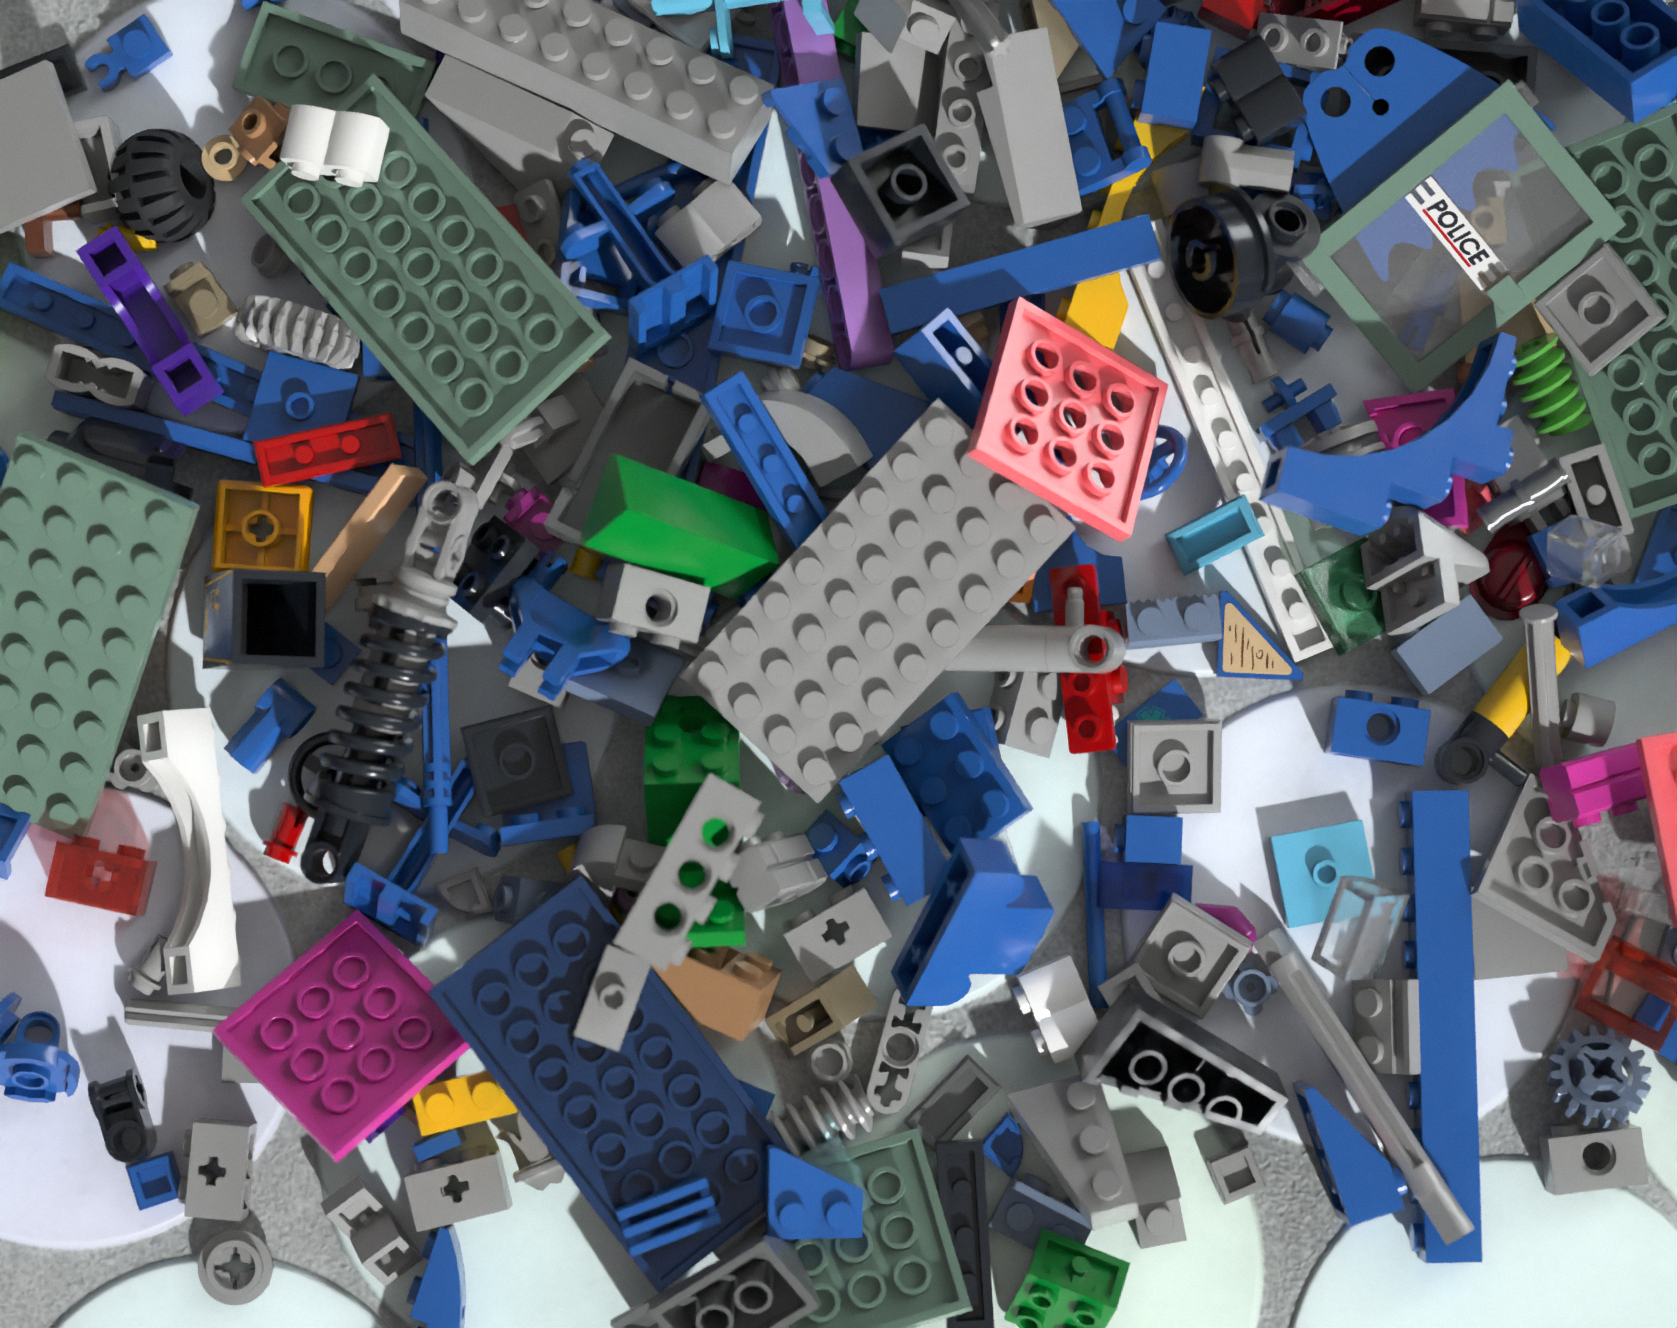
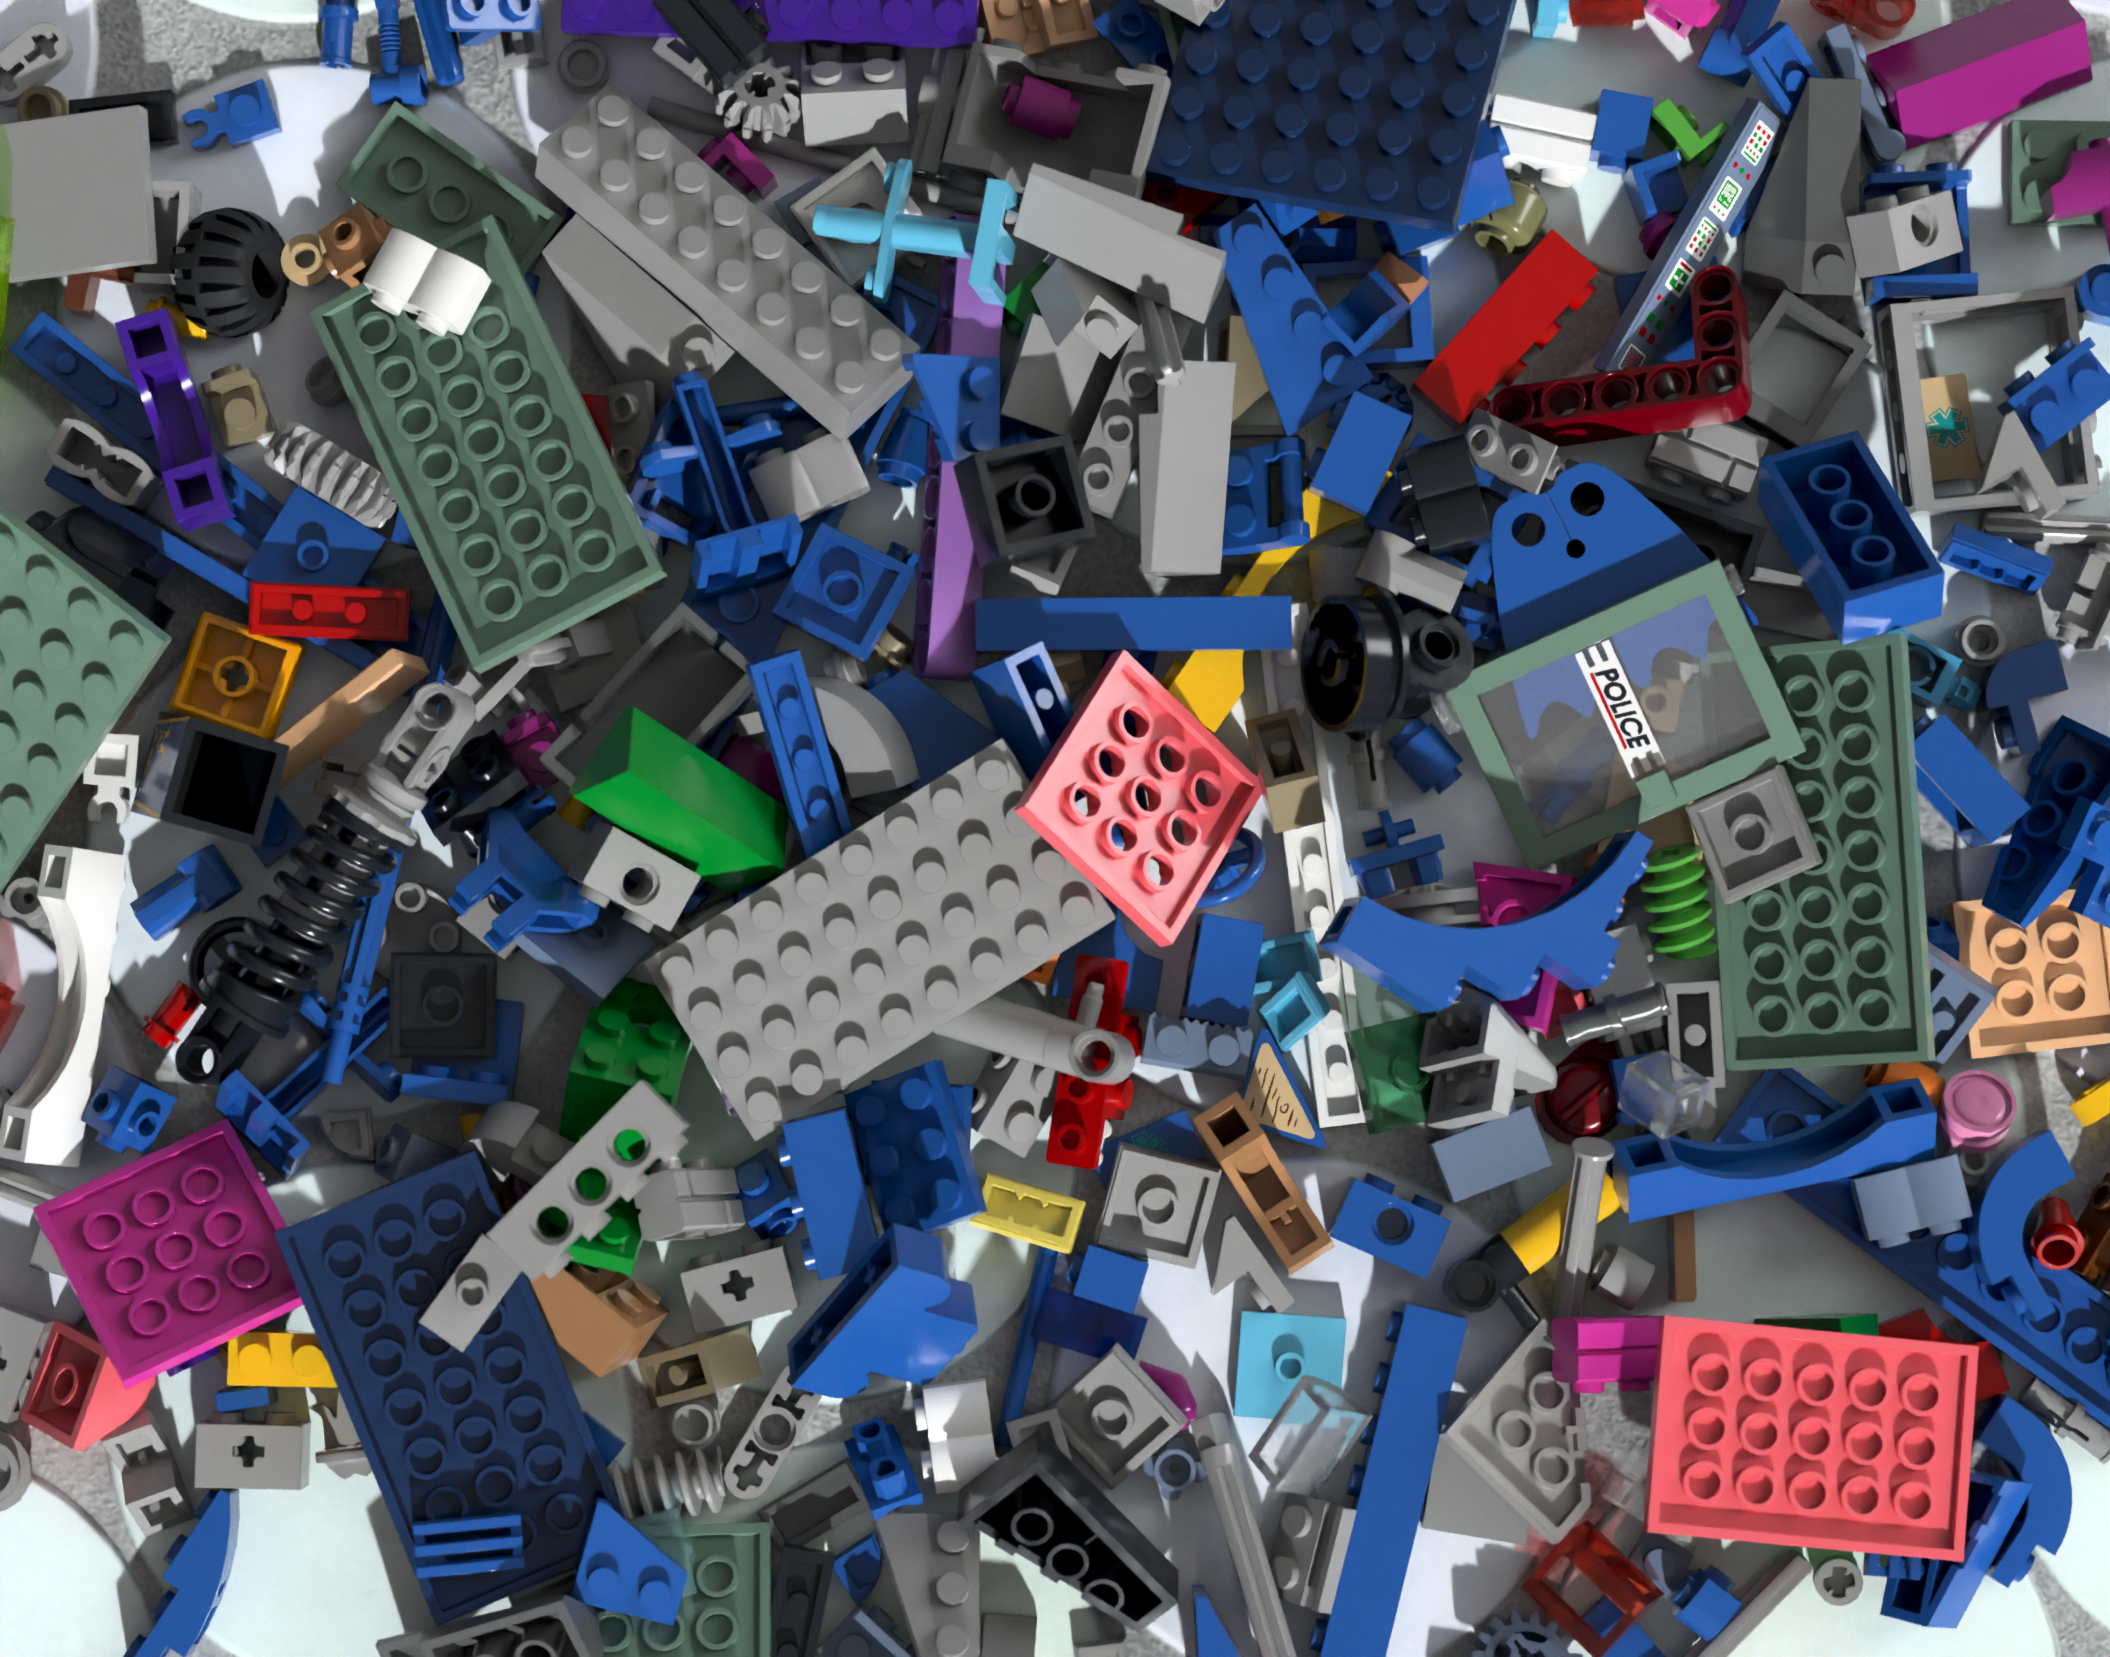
camera: 15 degrees right, 0 degrees up
none -> coral slope [19,1319,156,1451]
none -> blue brick [81,1064,178,1154]
none -> white plate [83,733,143,824]
none -> light grey dish [374,882,462,982]
none -> blue hips [844,1417,924,1521]
none -> blue cone [876,407,929,489]
none -> light yellow plate [970,1172,1087,1255]
none -> blue panel [1180,913,1265,1027]
none -> medium nougat arch [1192,1091,1335,1275]
none -> light grey slope [1211,1214,1296,1314]
none -> dark tan slope [1244,708,1326,834]
none -> medium azure tile [1257,971,1331,1054]
none -> medium nougat tile [1666,1210,1697,1302]
none -> light grey panel [1742,566,1838,641]

